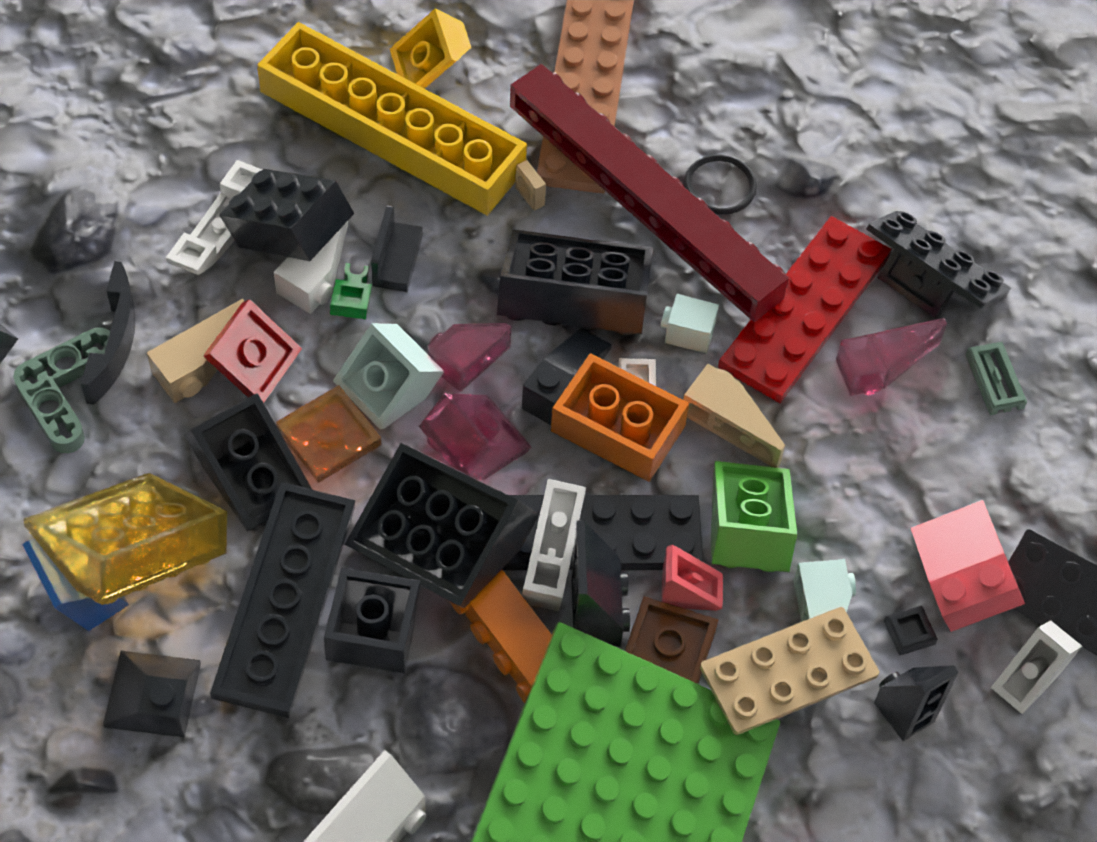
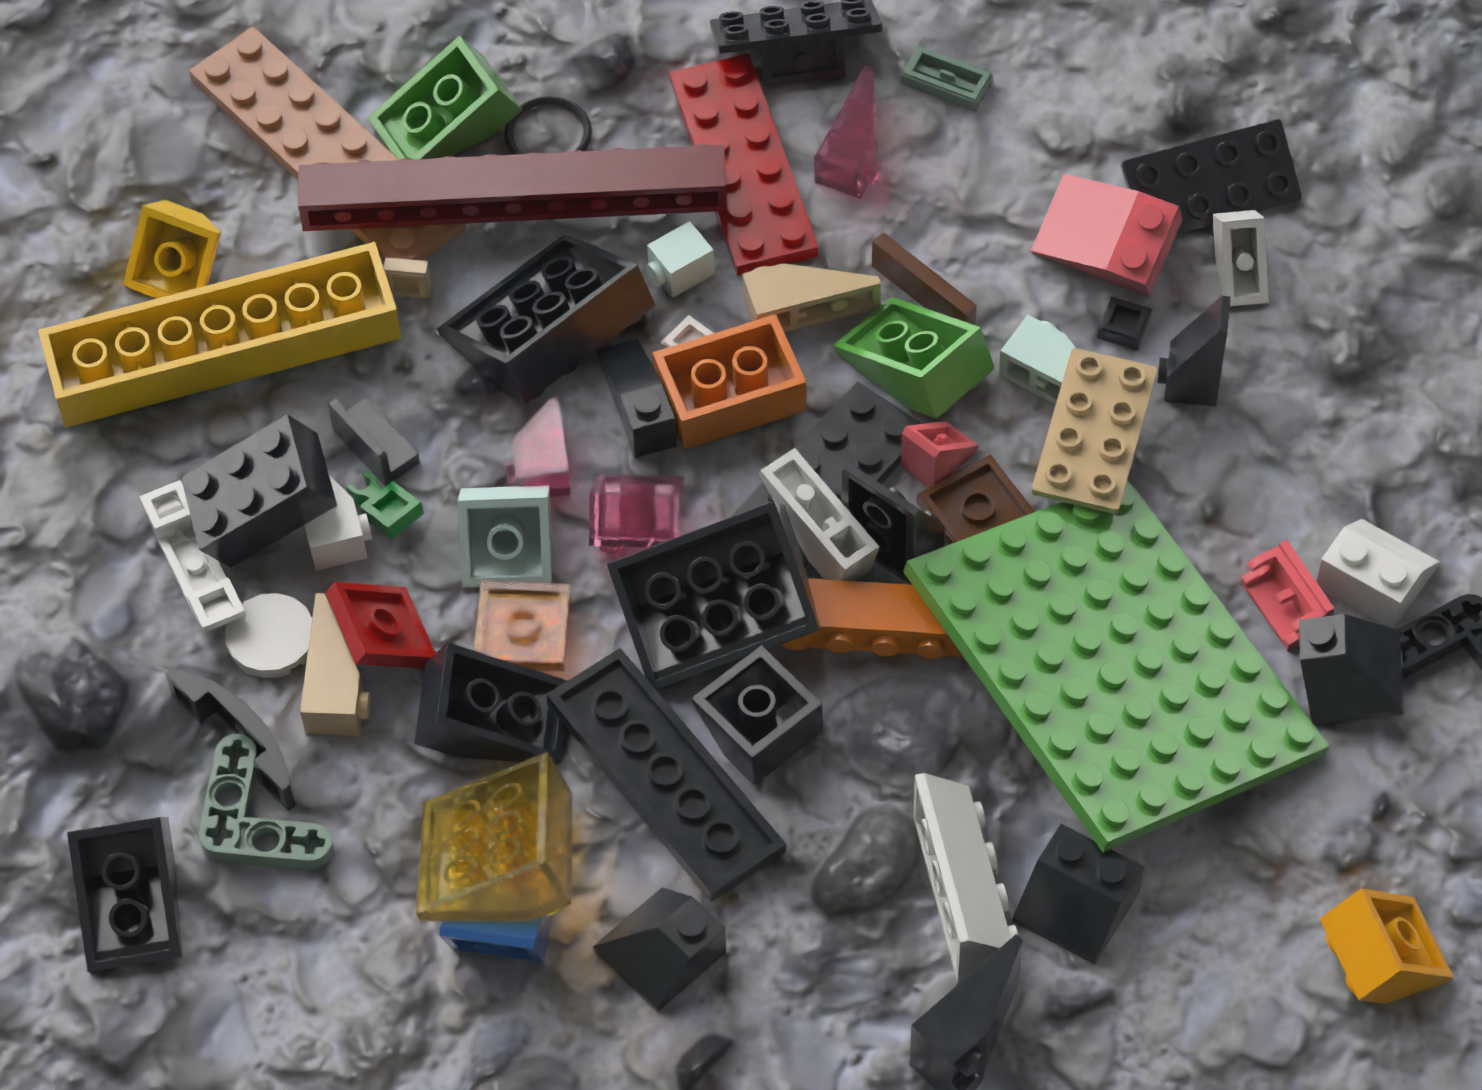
camera: 45 degrees left, 0 degrees up
none -> white tile [225,593,312,679]
none -> bright green slope [367,36,523,160]
none -> reddish brown tile [872,233,977,326]

